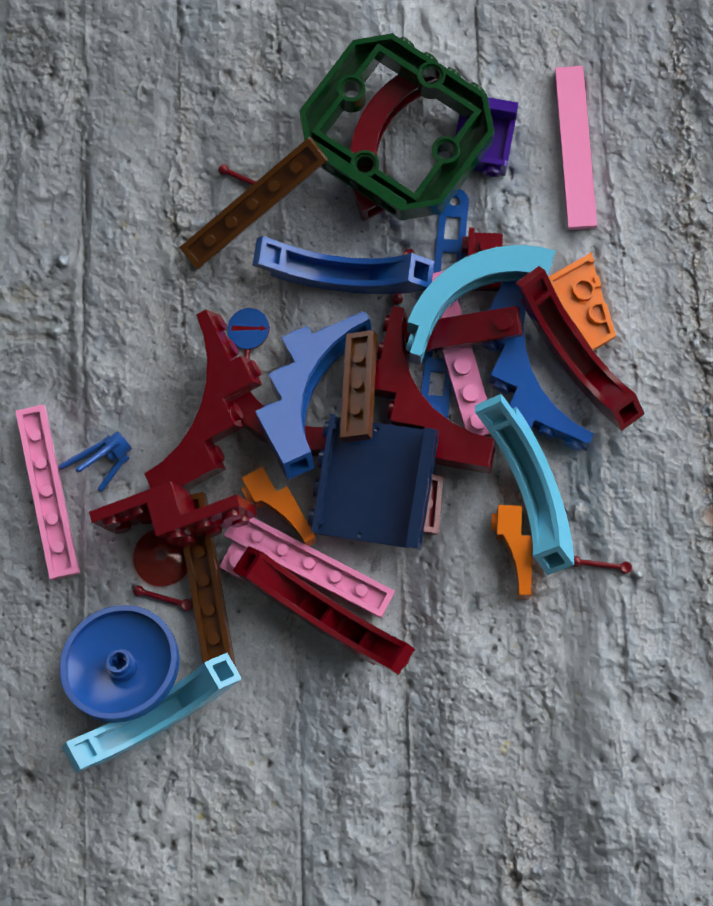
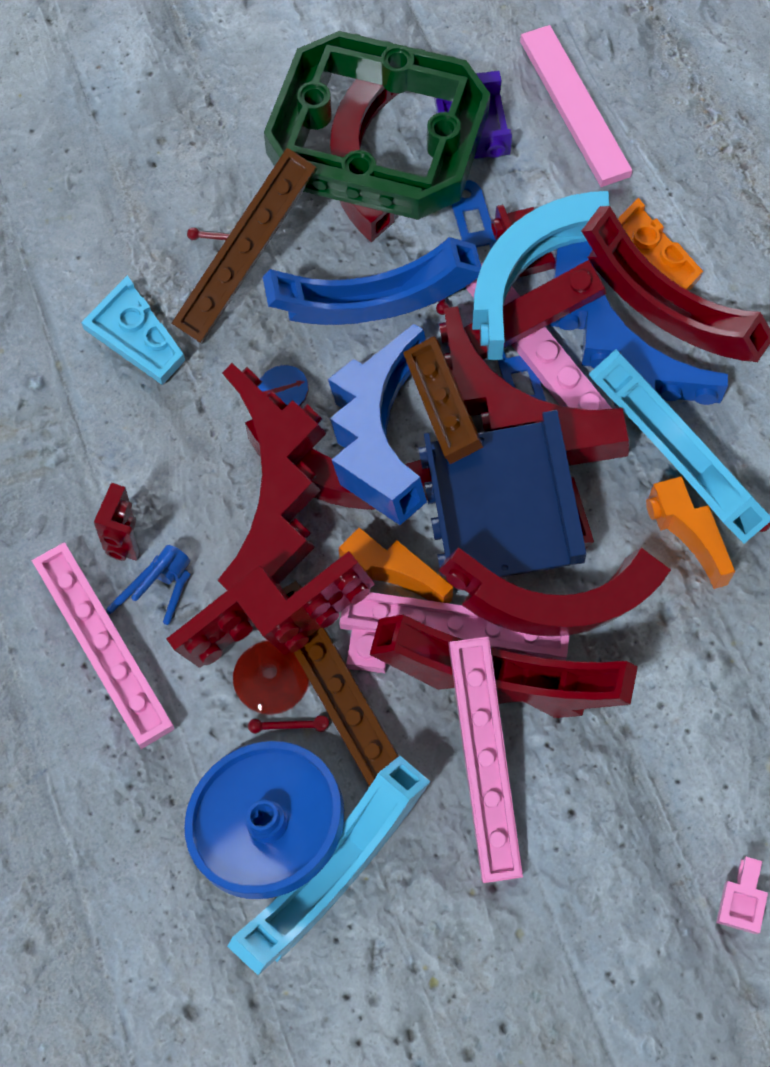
camera: 25 degrees left, 10 degrees down
none -> medium azure wing [81,275,185,385]
none -> dark red bracket [94,482,140,561]
none -> dark red arch [438,547,671,637]
none -> bright pink tile [448,637,523,883]
none -> bright pink plate [716,857,768,935]

